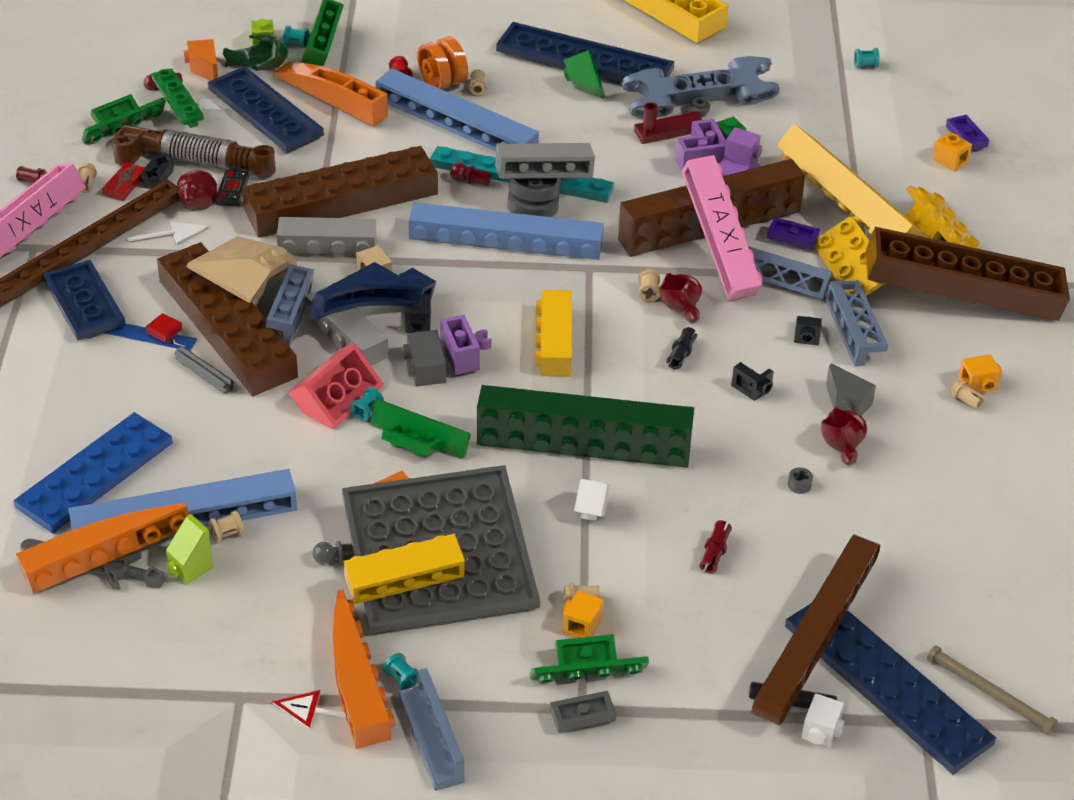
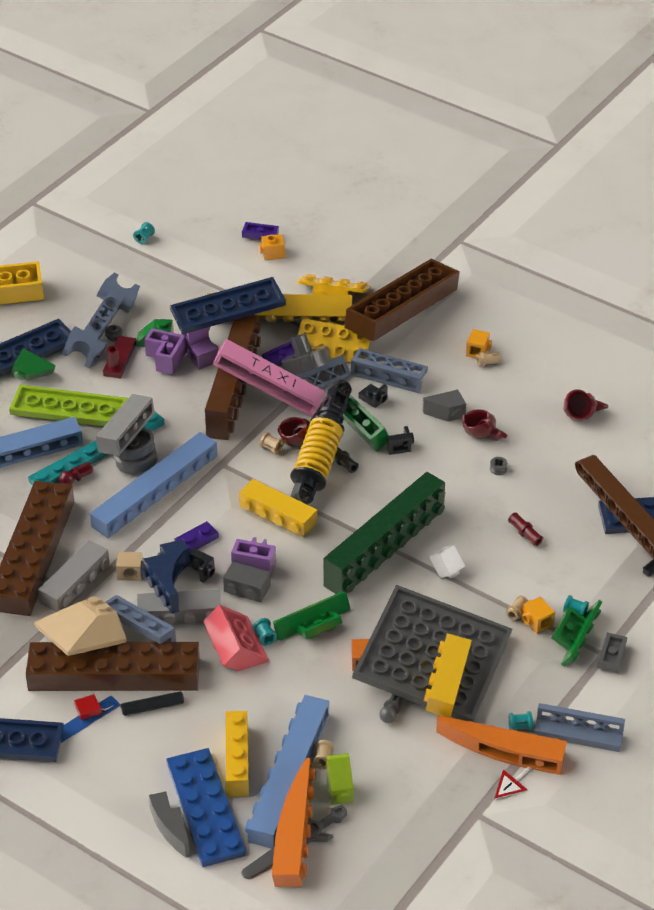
camera: 55 degrees left, 0 degrees up
none -> lime plate [9,385,128,426]
none -> dark grey slope [149,791,190,858]
none -> dark blue plate [170,277,286,335]
none -> dark purple plate [174,521,219,553]
none -> yellow brick [226,711,249,797]
none -> dark grey piece [281,333,331,375]
none -> piece [290,380,352,505]
none -> green brick [343,394,389,452]
none -> dark red hair [563,389,609,421]
none -> teal bush [563,595,589,617]

